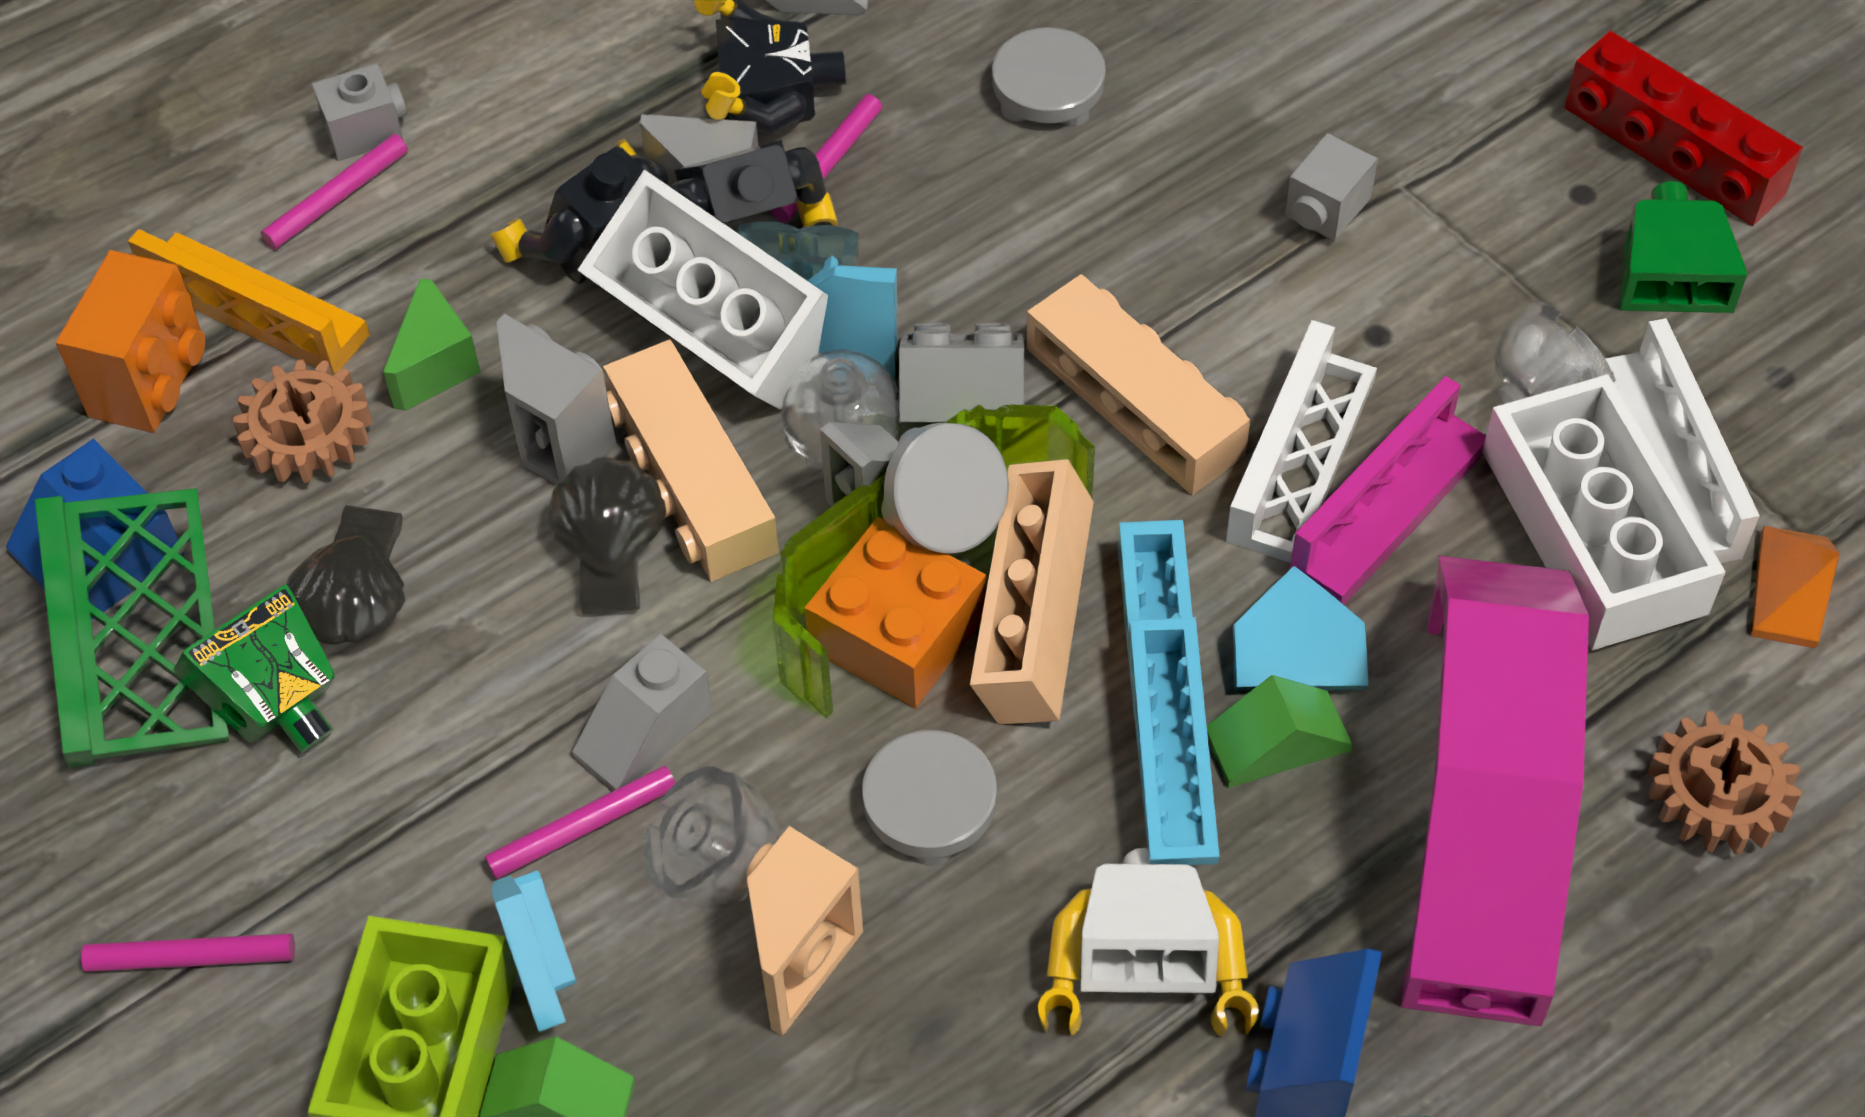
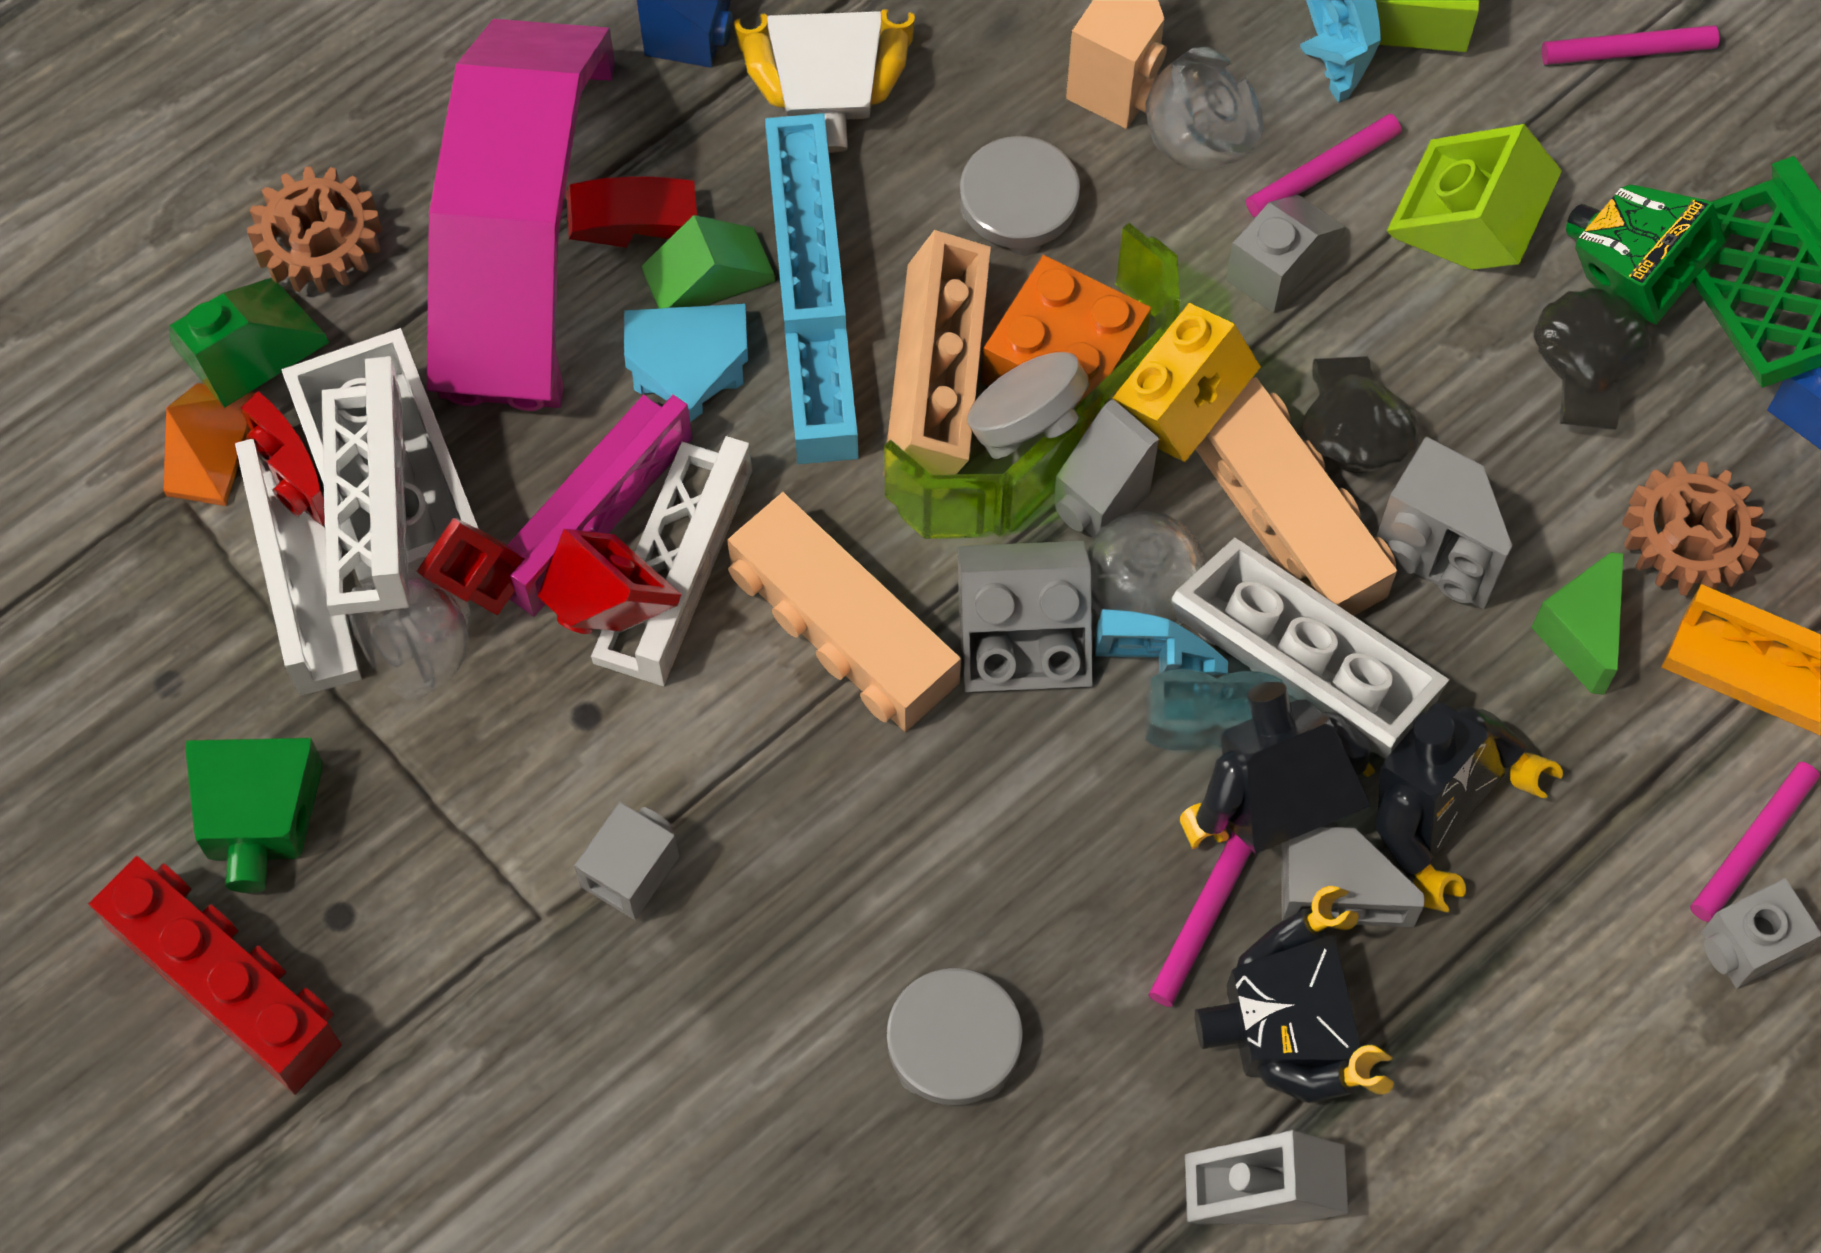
camera: 175 degrees right, 10 degrees up
none -> green slope [169,278,329,408]
none -> red slope [241,391,325,526]
none -> white fence [322,356,409,616]
none -> red slope [416,518,526,616]
none -> red slope [538,528,682,634]
none -> red slope [566,176,697,248]
none -> yellow brick [1112,303,1261,462]
none -> lime slope [1387,124,1562,270]

